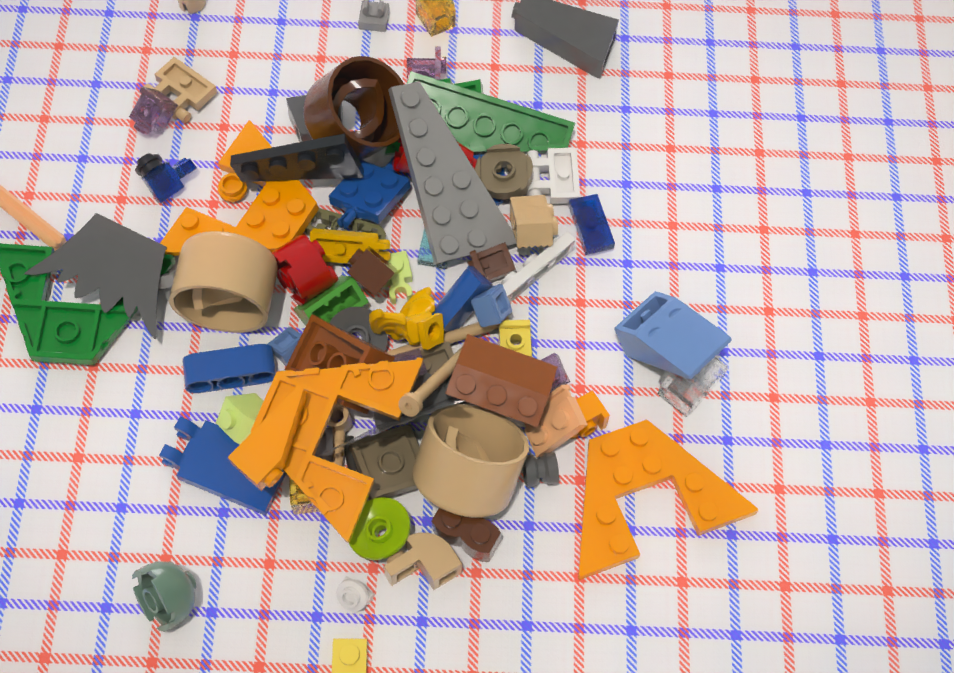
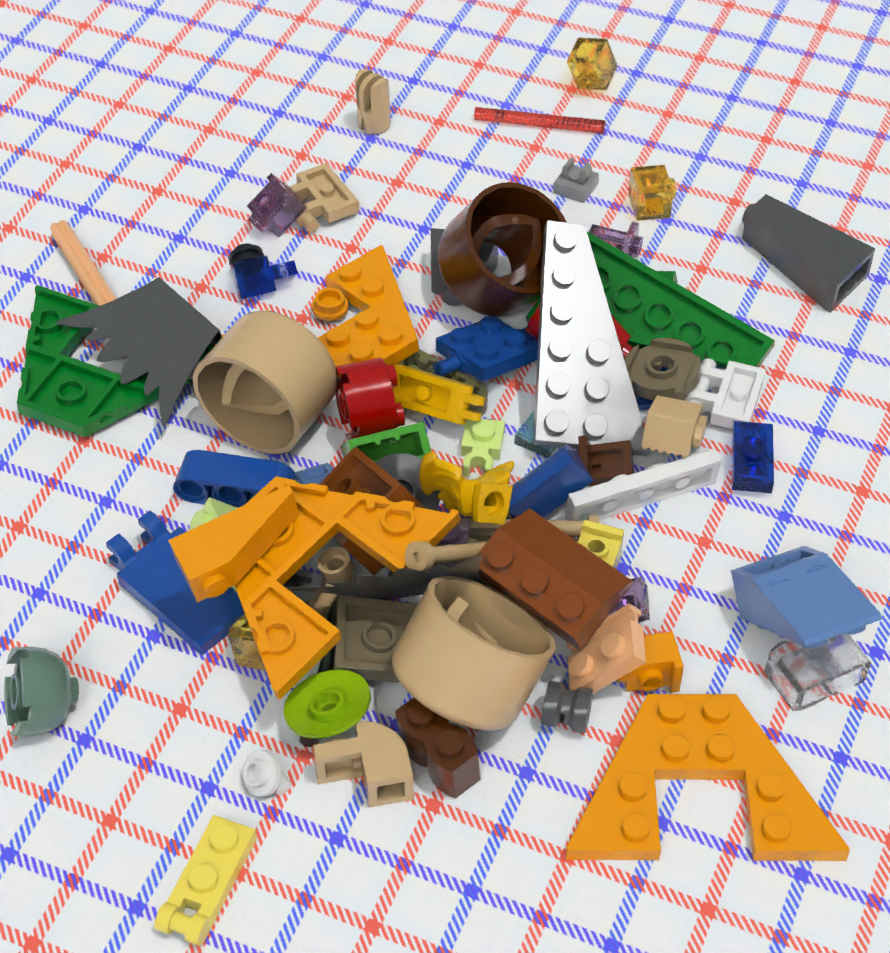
camera: 25 degrees right, 15 degrees down
black wing [230,133,364,182] -> none
reddish brown brick [347,246,397,296] -> none
medium blue slope [471,284,512,327] -> none

